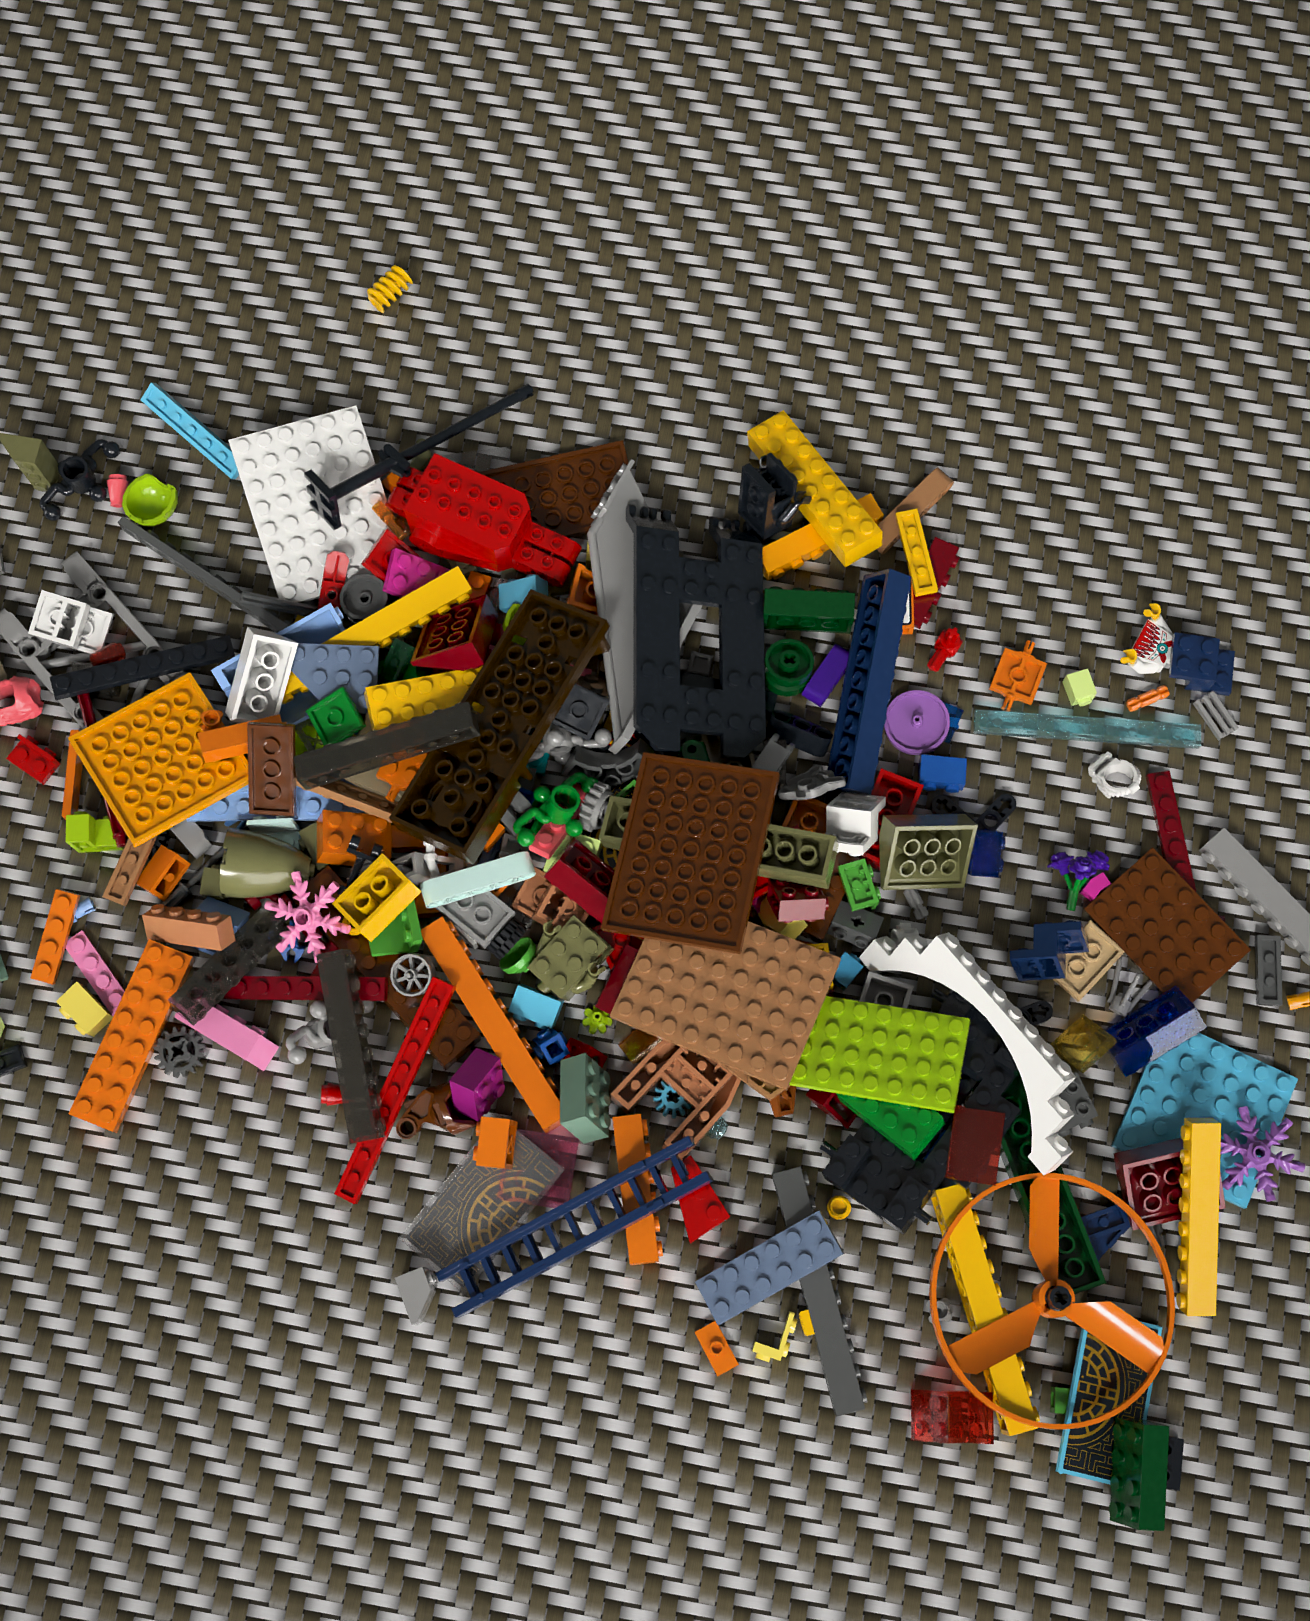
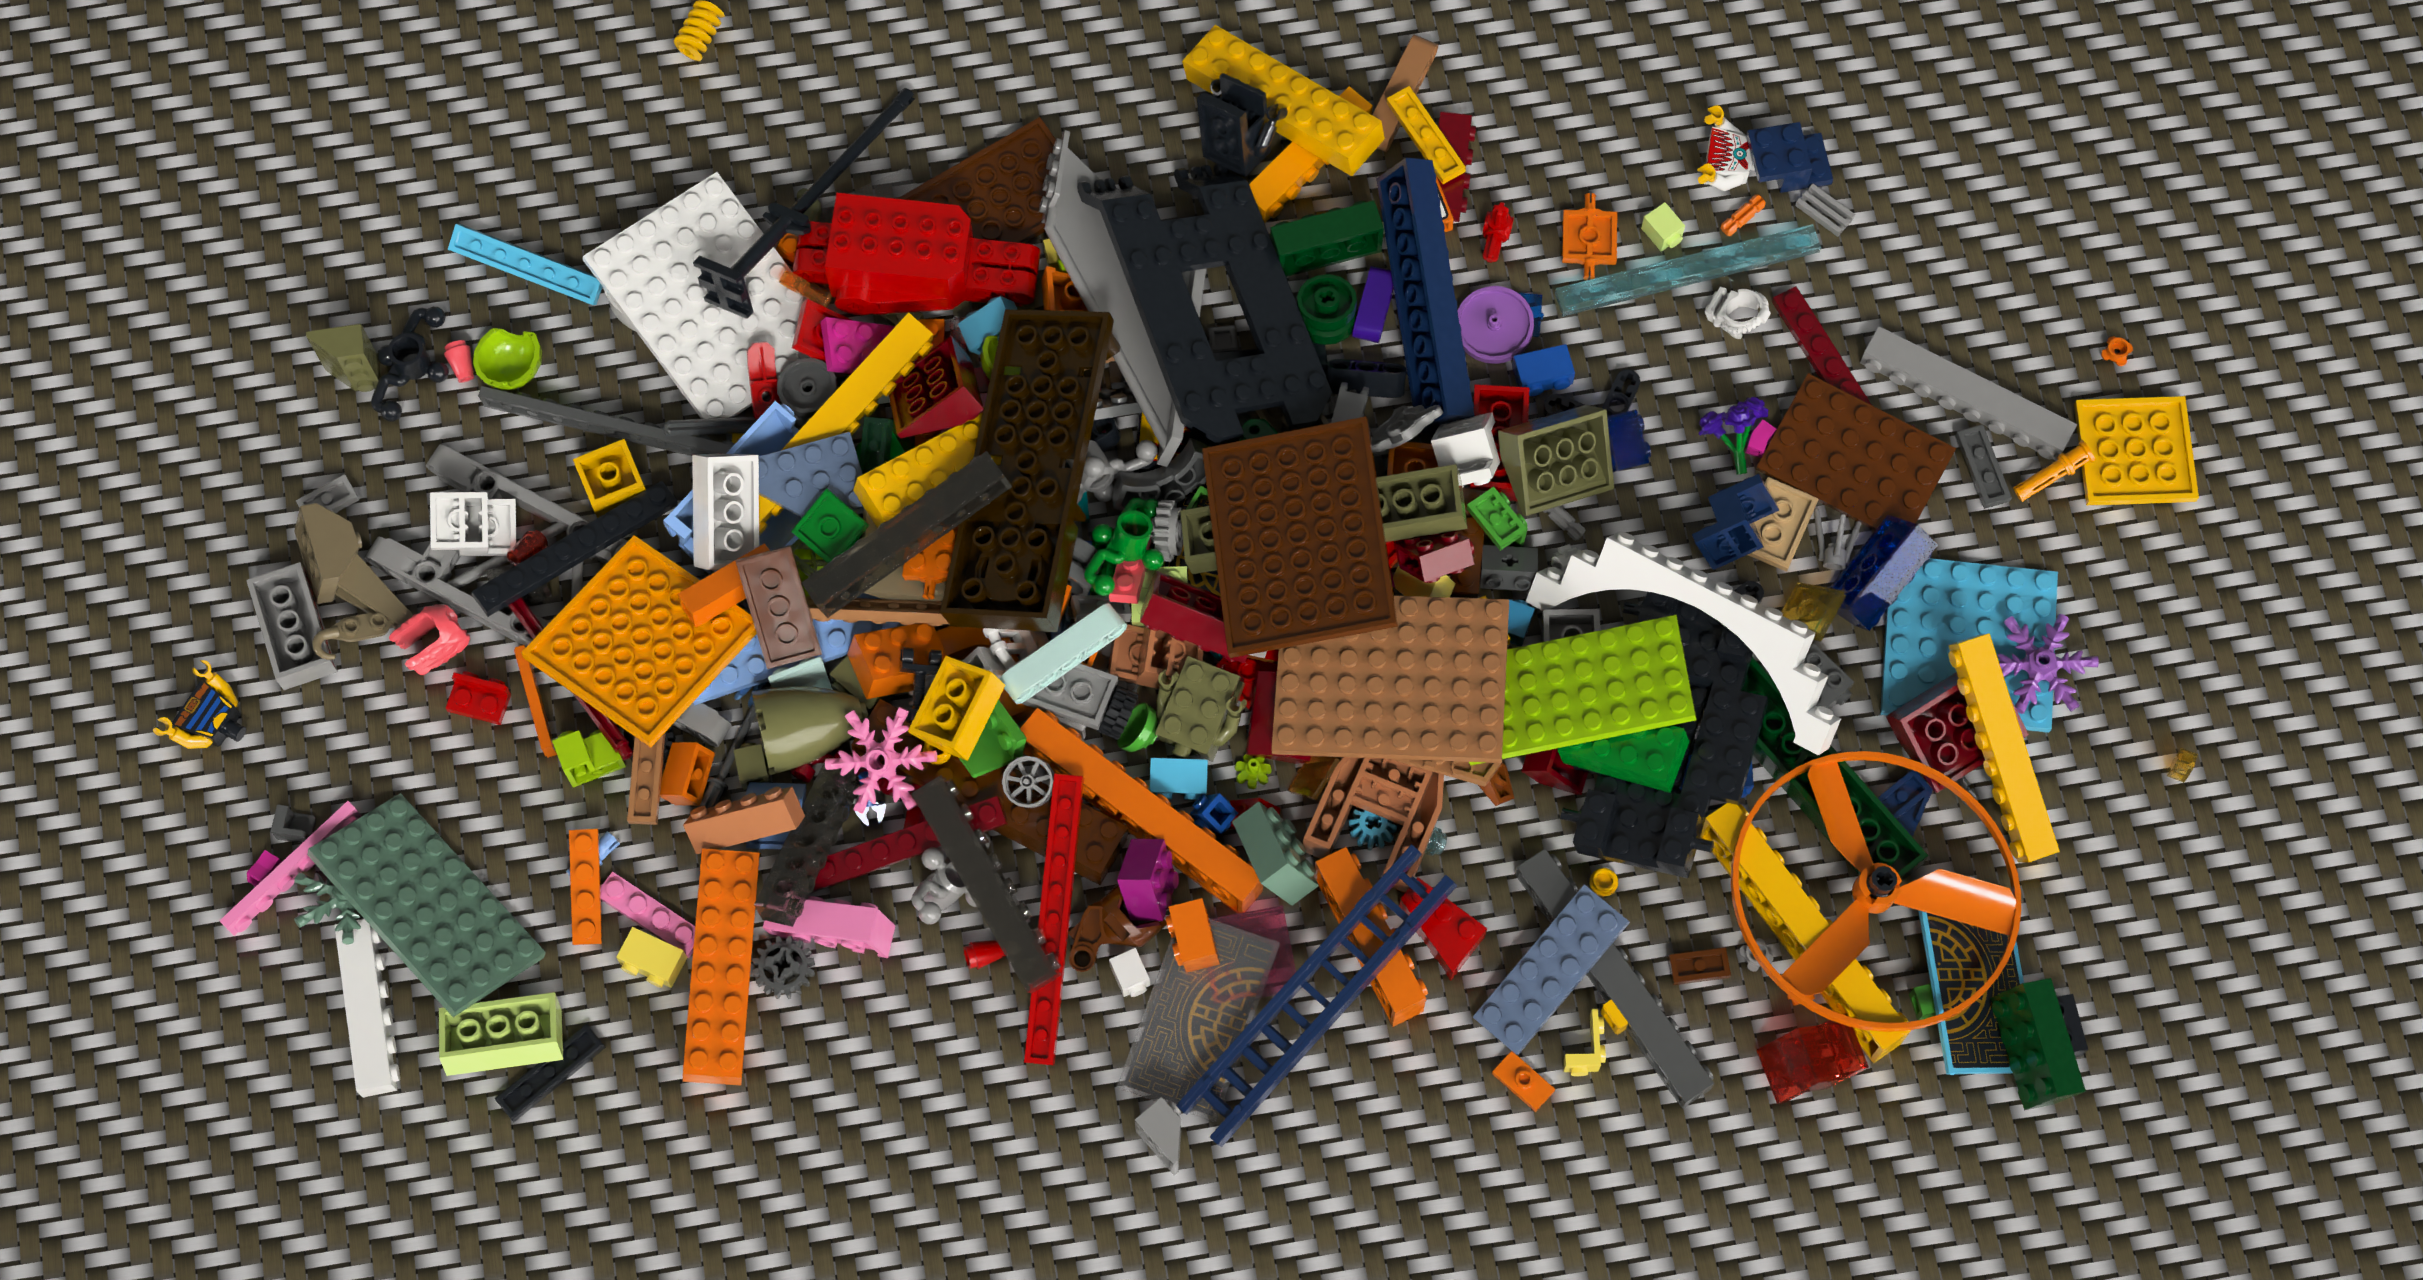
camera: 20 degrees left, 5 degrees down
orange plate [200,709,224,732] -> none
black tile [552,683,610,741] -> none
clear red piece [945,1105,1005,1186] -> none
none -> yellow brick [573,439,646,518]
none -> white brick [1109,948,1150,997]
none -> reddish brown plate [1668,947,1731,985]

